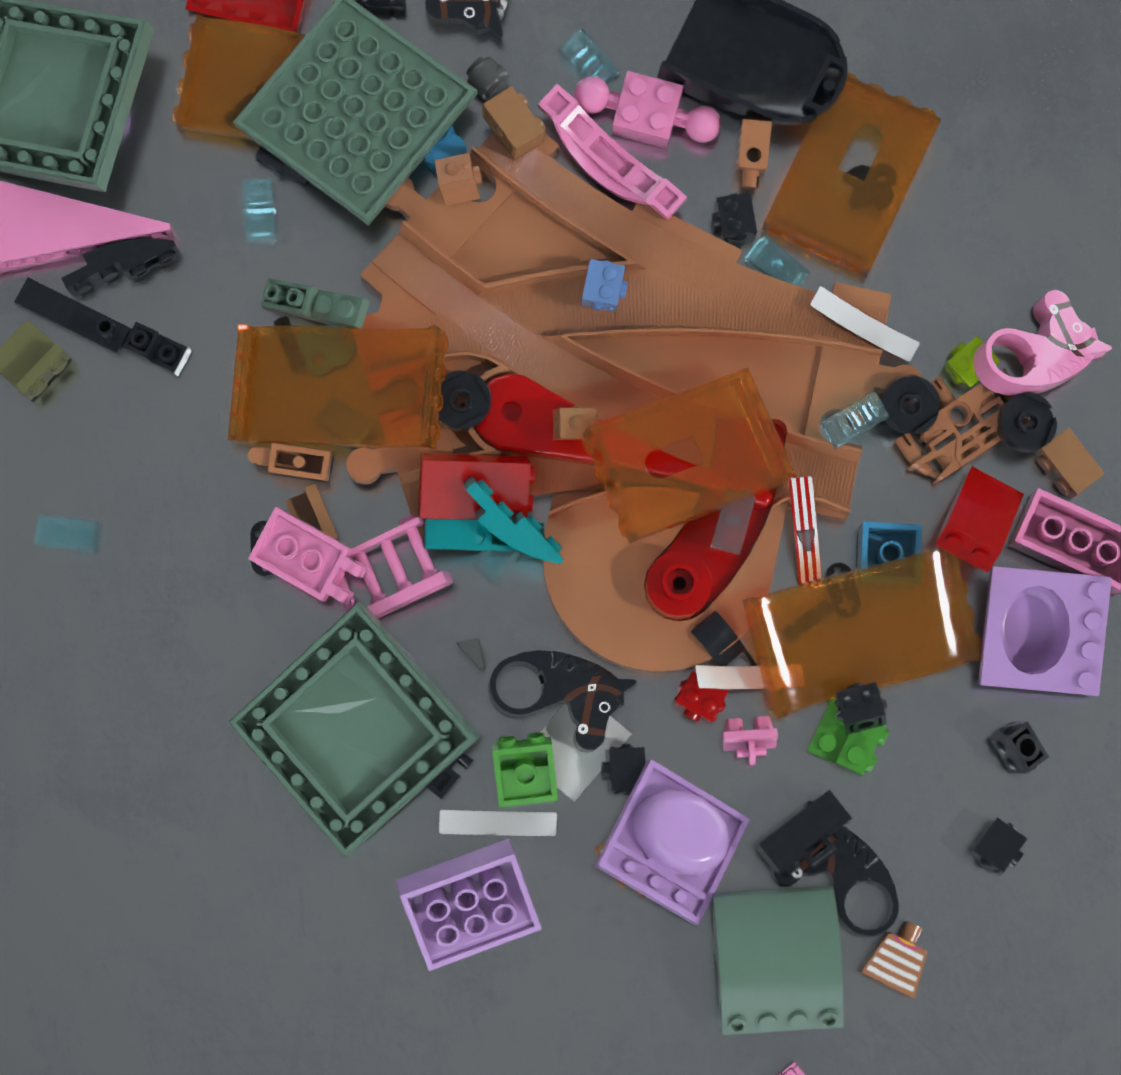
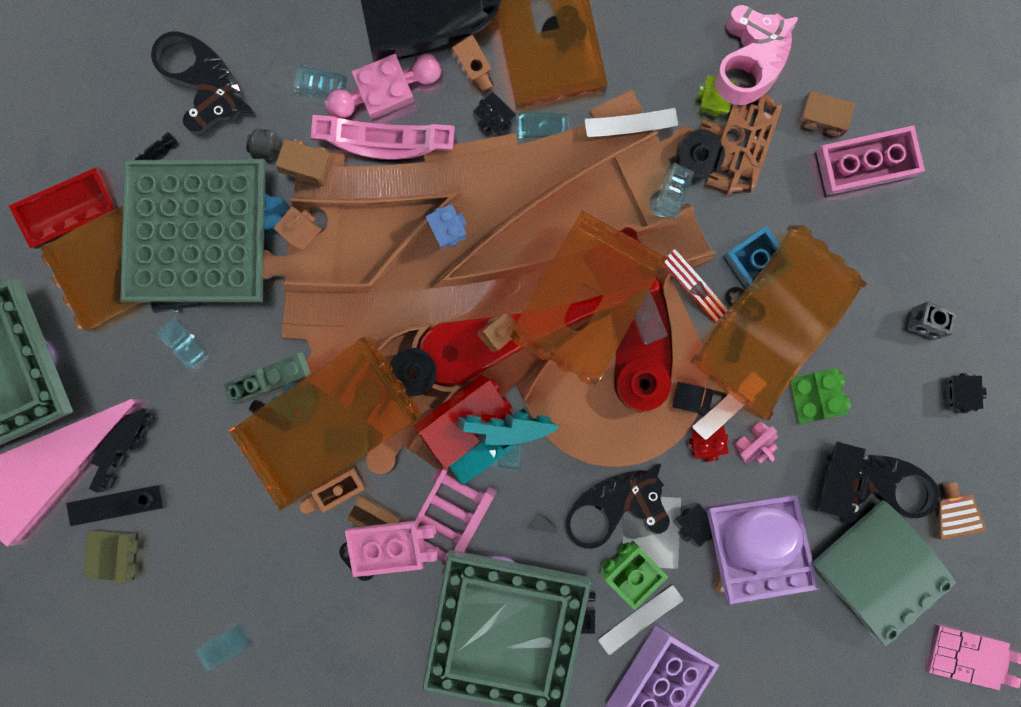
camera: 35 degrees left, 5 degrees up
black slope [122,322,192,376] -> none
black head [835,682,888,735] -> none
red brick [934,466,1024,573] -> none
lavender piece [978,566,1112,696] -> none
black plate [997,392,1057,452] -> none

